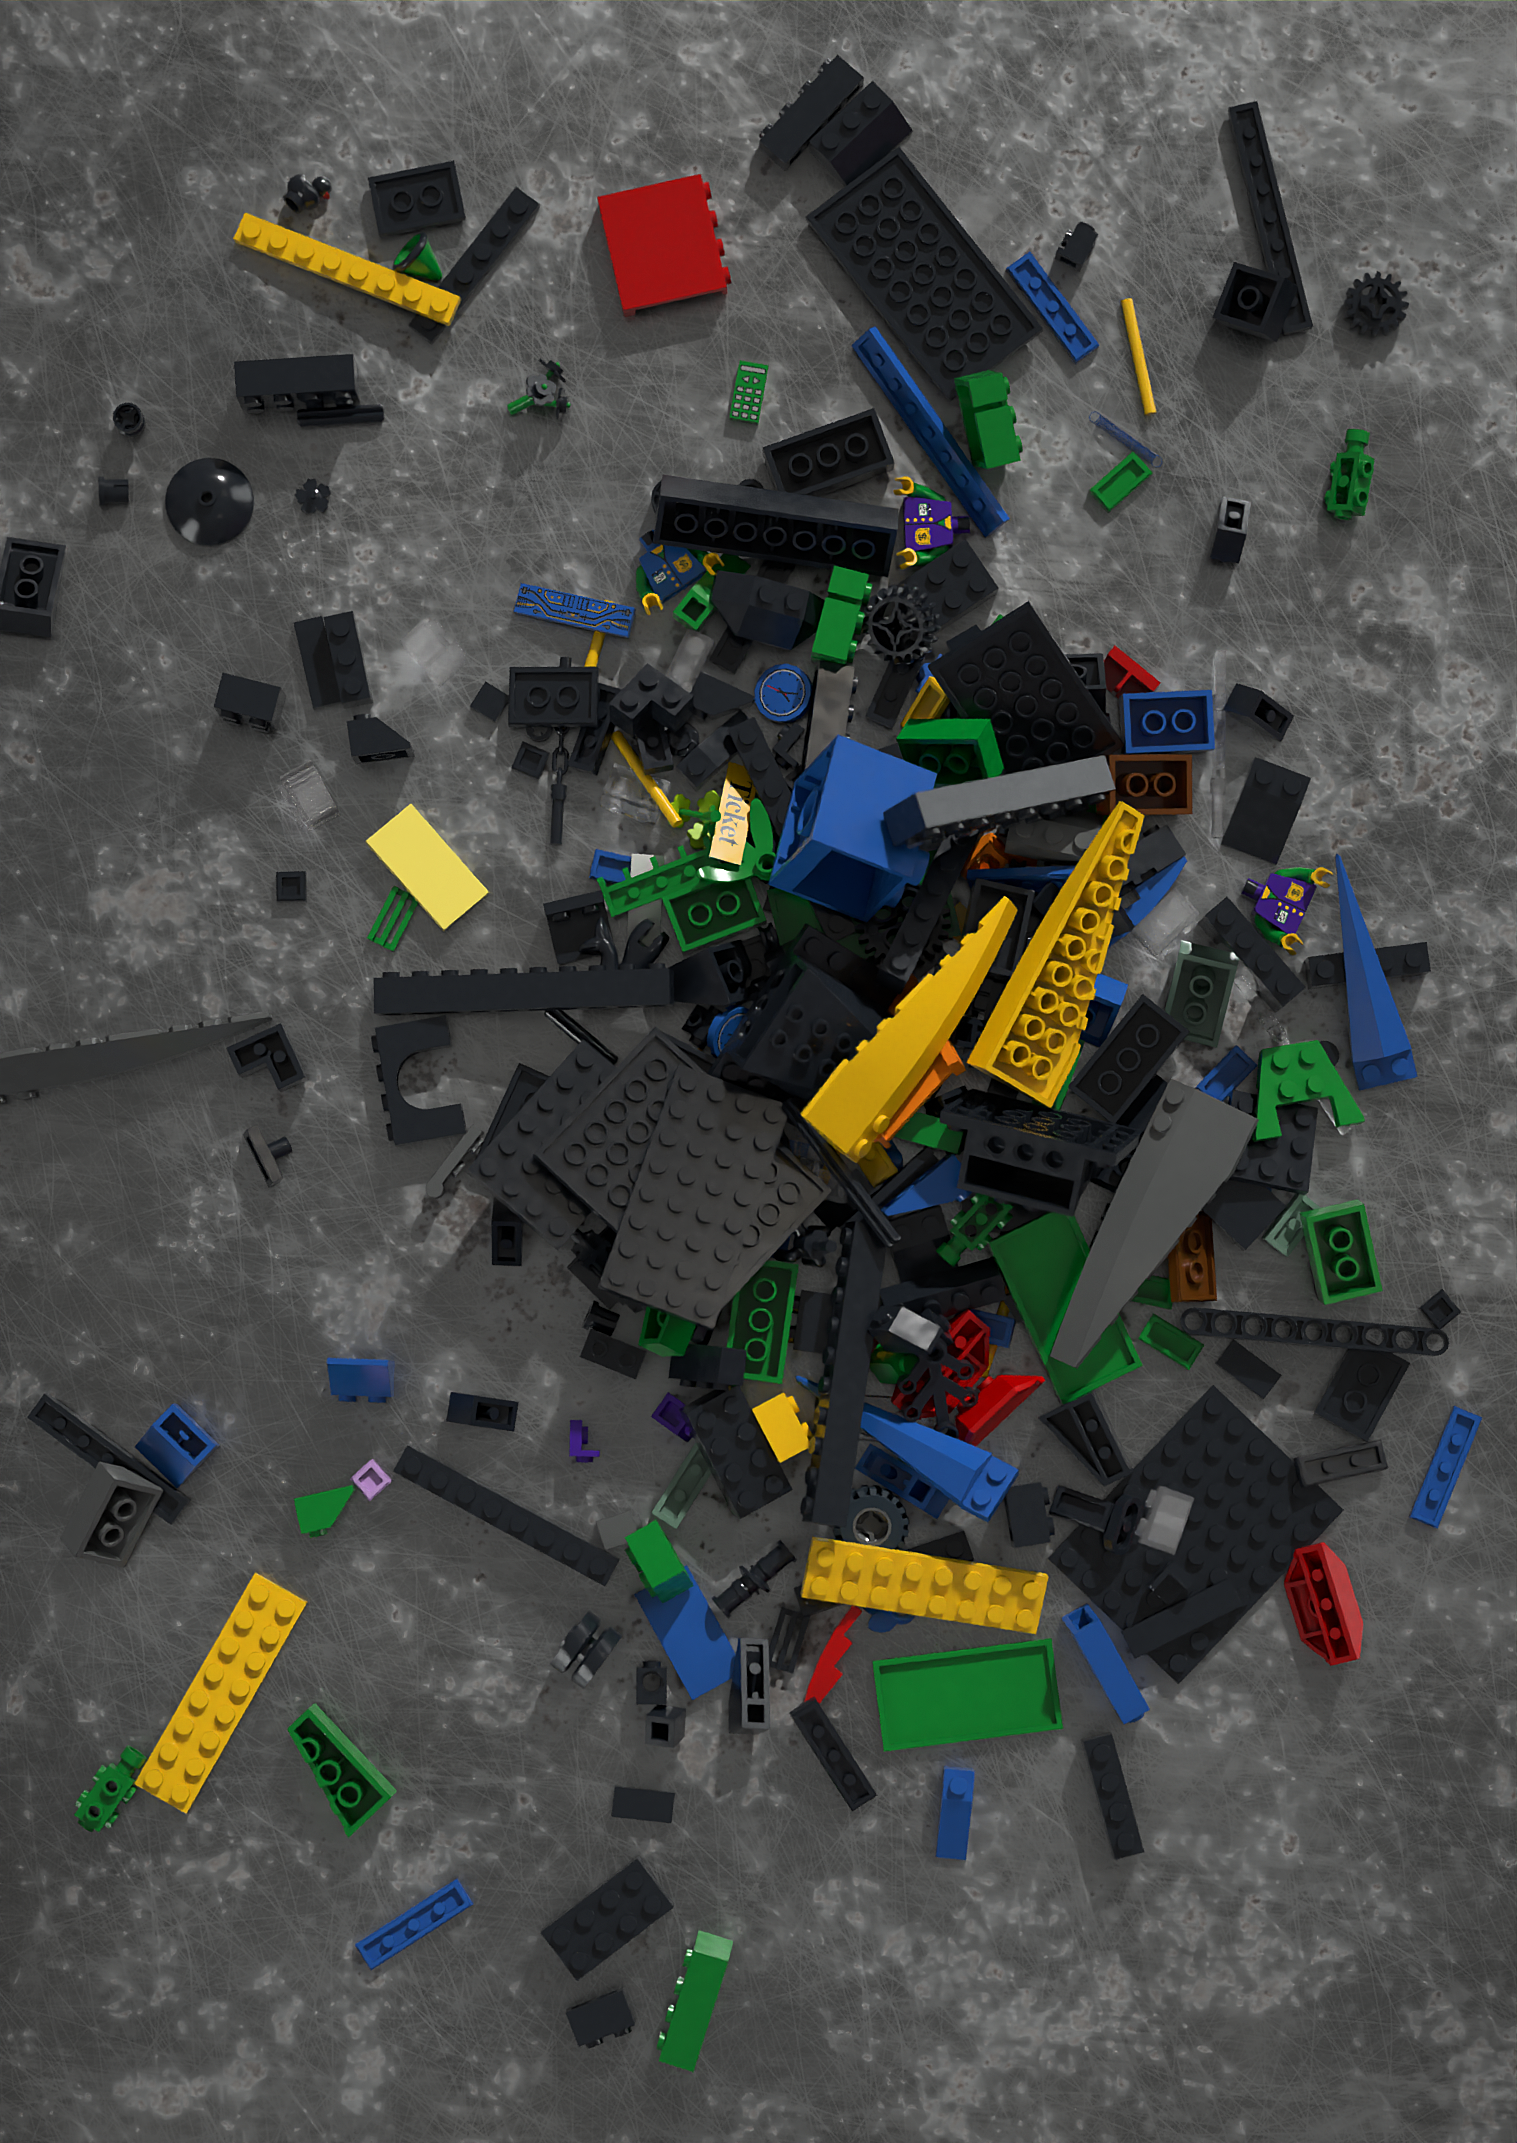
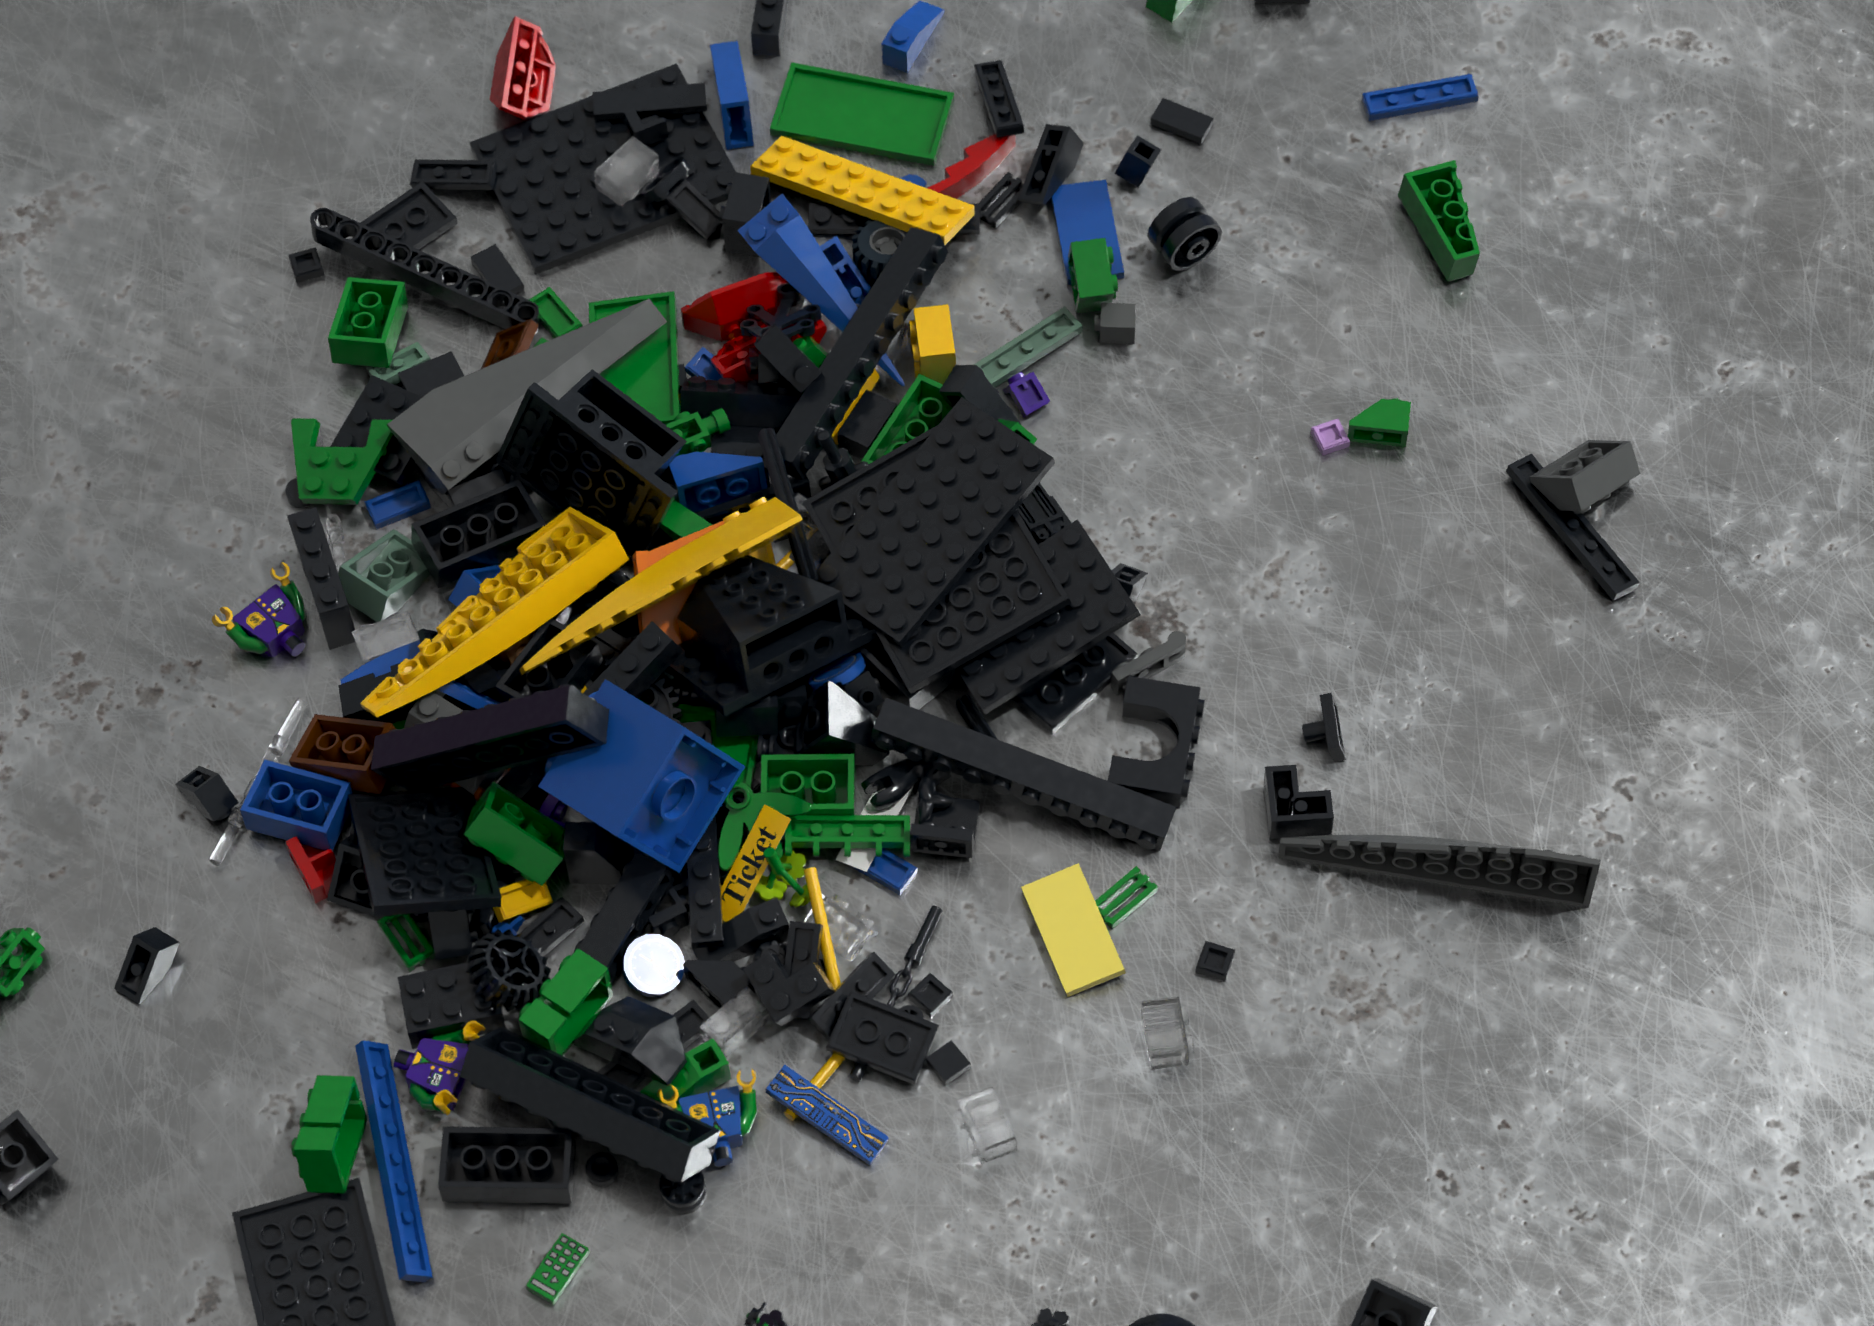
camera: 155 degrees left, 25 degrees down
green brick [74,1745,147,1832] -> none
yellow plate [134,1573,308,1814] -> none
blue slope [135,1404,220,1489] -> none
black brick [214,673,286,733] -> none
black tile [293,616,341,710] -> none
black brick [324,611,373,709] -> none
blue slope [327,1358,395,1403] -> none
black slope [347,714,415,765] -> none
black brick [393,1445,620,1586] -> none
black slope [446,1392,519,1432] -> none
black brick [540,1856,674,1981] -> none
dark purple bracket [569,1420,600,1463] -> none
black brick [580,1329,647,1379] -> none
black bush [582,1300,620,1336] -> none
black brick [636,1661,667,1705] -> none
black brick [679,1385,793,1519] -> none
black piece [711,1540,797,1619] -> none
blue tile [1006,251,1100,364] -> none
black wedge [1038,1389,1134,1487] -> none
black brick [1054,221,1098,272] -> none
blue piece [1089,412,1162,467] -> none
green tile [1089,451,1153,513] -> none
yellow bar [1121,298,1156,416] -> none
black slope [1221,757,1311,865] -> none
black brick [1304,942,1431,990] -> none
blue plate [1335,853,1418,1091] -> none
blue tile [1408,1406,1482,1529] -> none

